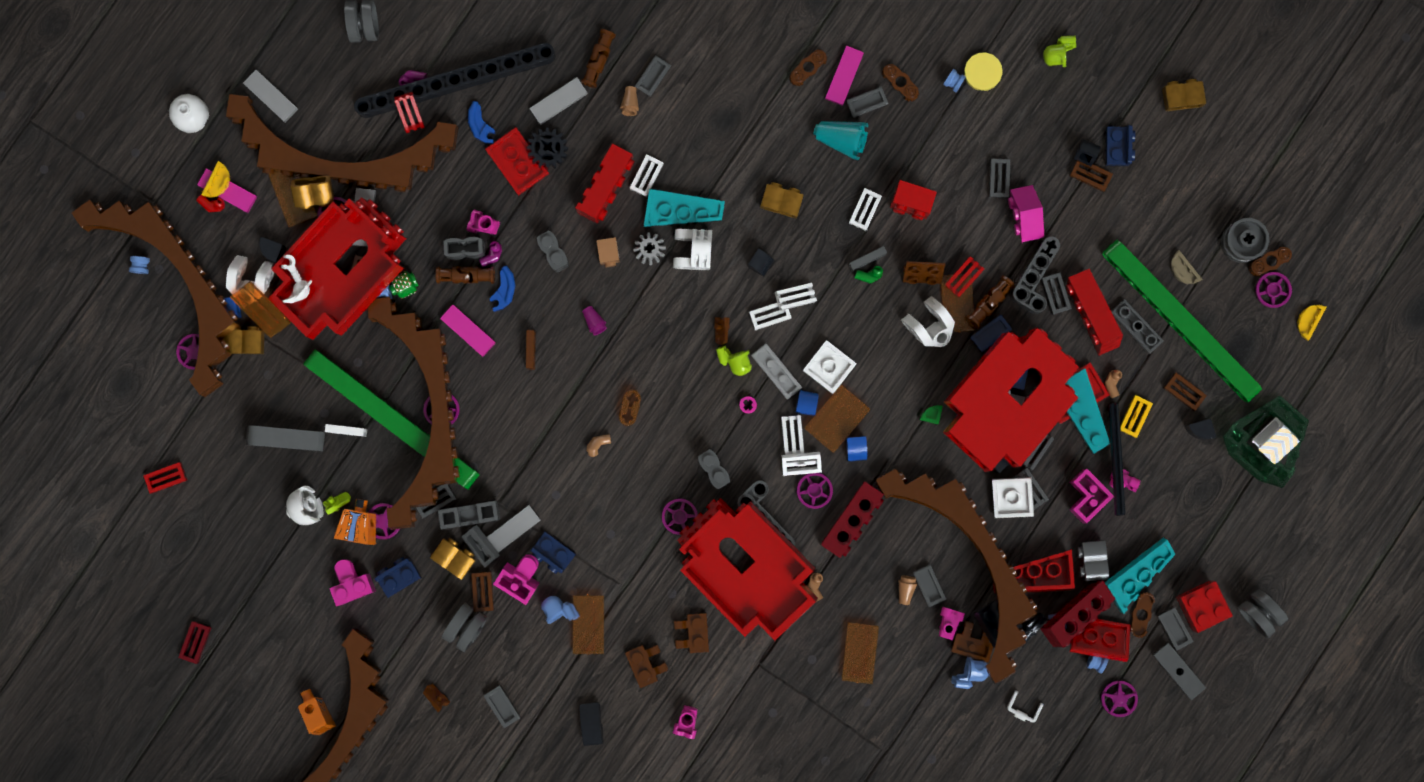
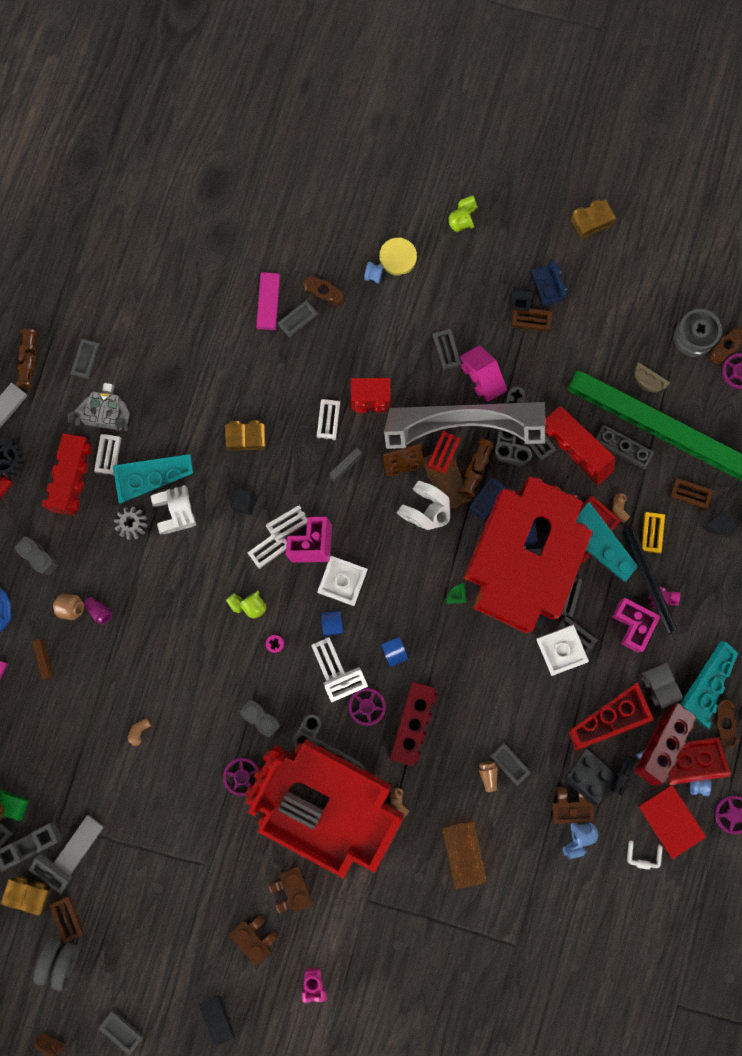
camera: 20 degrees left, 5 degrees down
dark pink brick [493,554,540,605] -> none
dark blue bracket [530,532,576,574] -> none
medium blue piece [541,596,580,624] -> none
clear orange piece [573,595,604,655] -> none
medium nougat brick [597,237,620,268] -> none
clear orange beam [619,390,641,426] -> none
medium nougat cone [620,86,639,116] -> none
reddish brown piece [714,317,730,345] -> none
light grey tile [751,344,802,400] -> none
reddish brown piece [789,50,827,86] -> none
clear orange tile [804,385,870,453] -> none
teal cone [814,121,868,160] -> none
green arm [855,266,883,283] -> none
reddish brown arch [876,469,1037,684] -> none
dark pink plate [939,607,965,640] -> none
none -> medium nougat head [53,593,84,620]
none -> torso [68,383,130,431]
none -> dark grey tile [278,792,323,829]
none -> dark pink brick [286,517,332,563]
none -> light grey arch [384,402,546,449]
none -> red tile [638,785,706,859]

